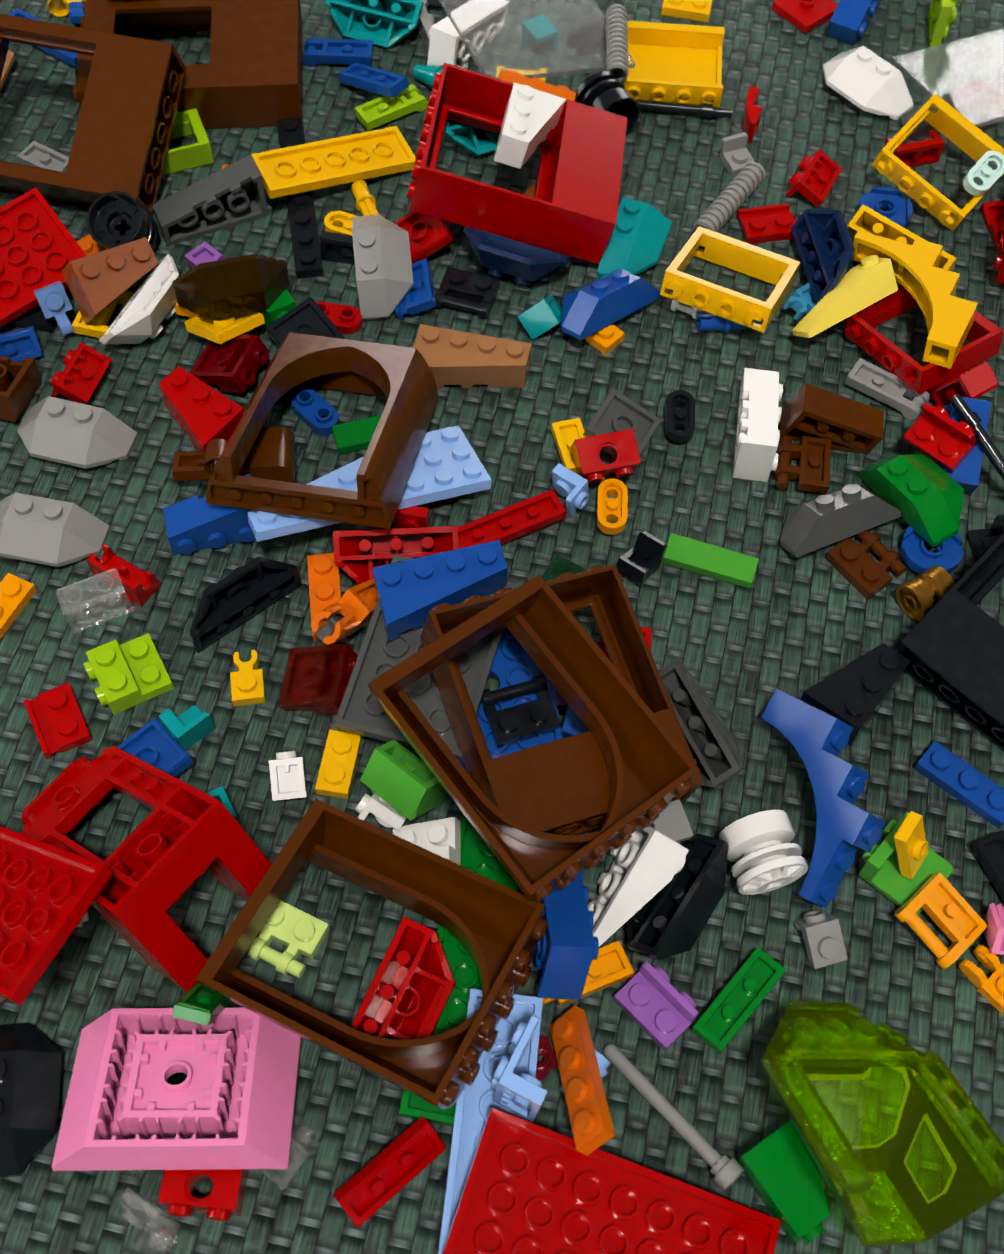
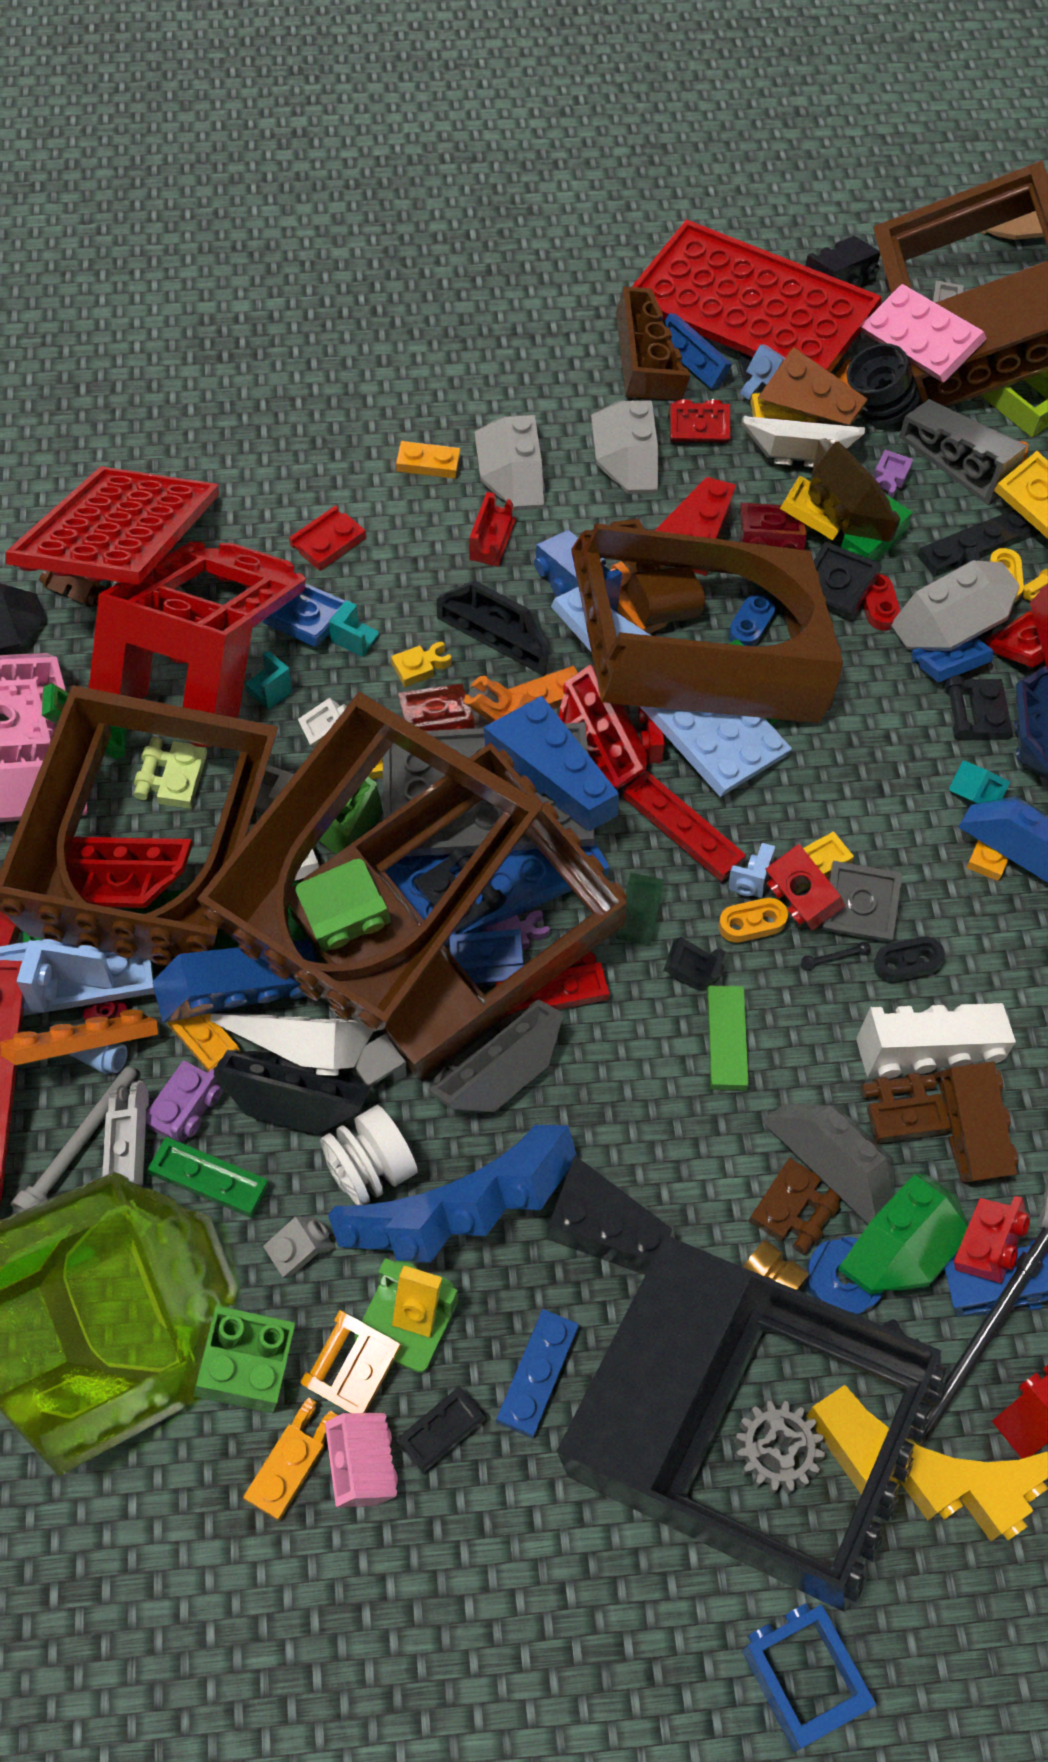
camera: 70 degrees right, 0 degrees up
clear bracket [56,568,134,633] -> none
lime plate [83,633,174,715] -> none
medium nougat wedge [413,324,532,389] -> none
none -> light grey hinge [102,1081,149,1186]
none -> bright green slope [193,1305,295,1414]
none -> bright green bracket [296,859,391,952]
none -> black hinge [800,942,871,971]
none -> bright pink plate [862,284,987,383]

